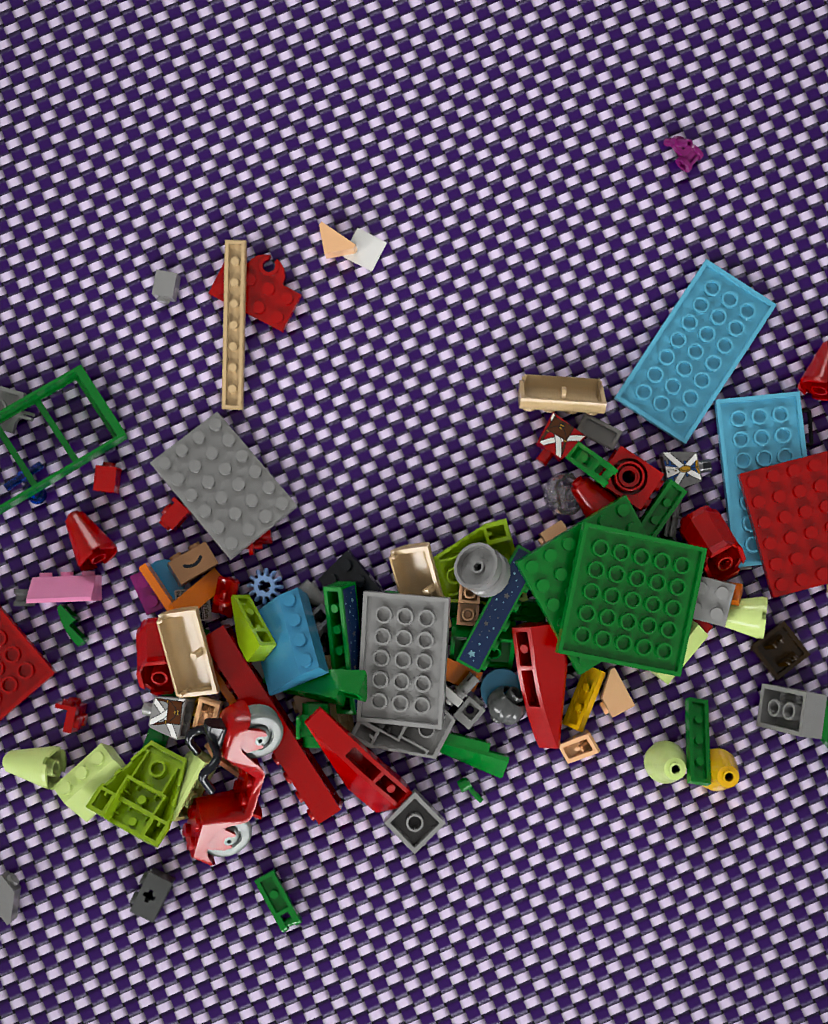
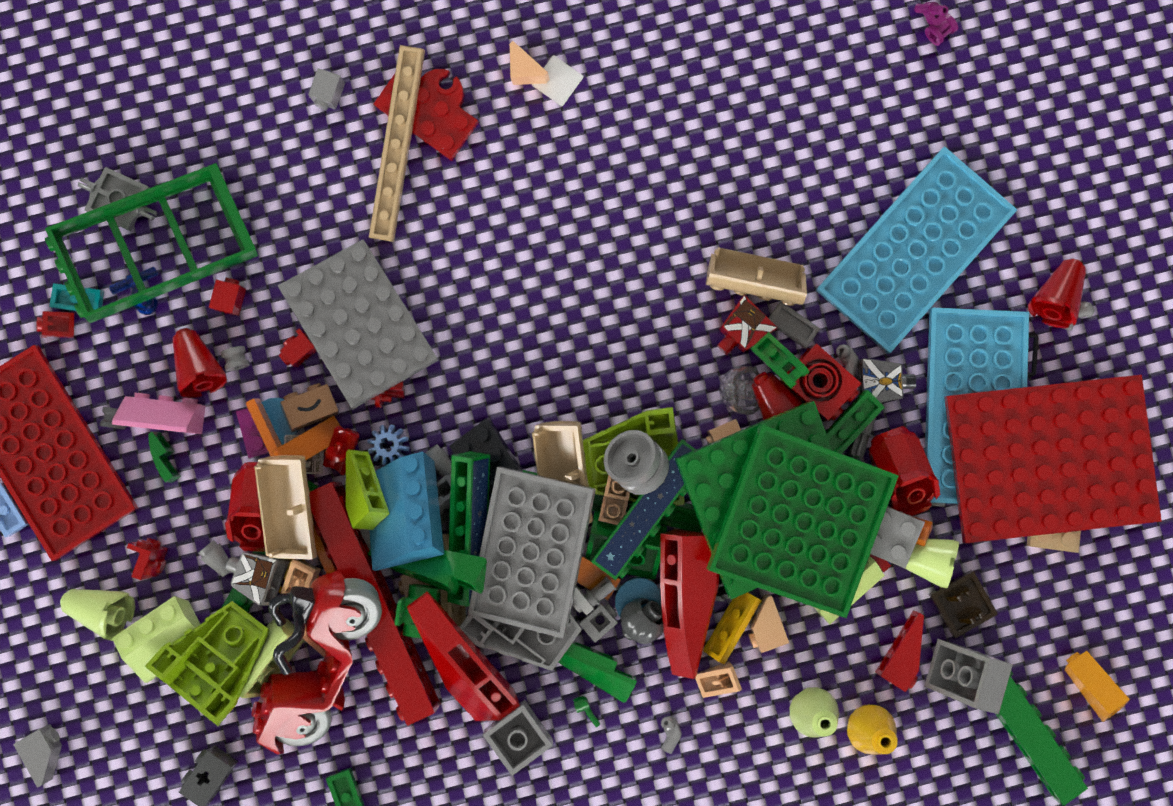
camera: 10 degrees right, 0 degrees up
green plate [685,697,711,786] -> none
none -> light grey cone [198,540,230,577]
none -> light grey wheel [220,346,250,372]
none -> light grey arm [661,716,682,754]
none -> light grey arm [836,345,859,377]
none -> red slope [875,610,924,692]

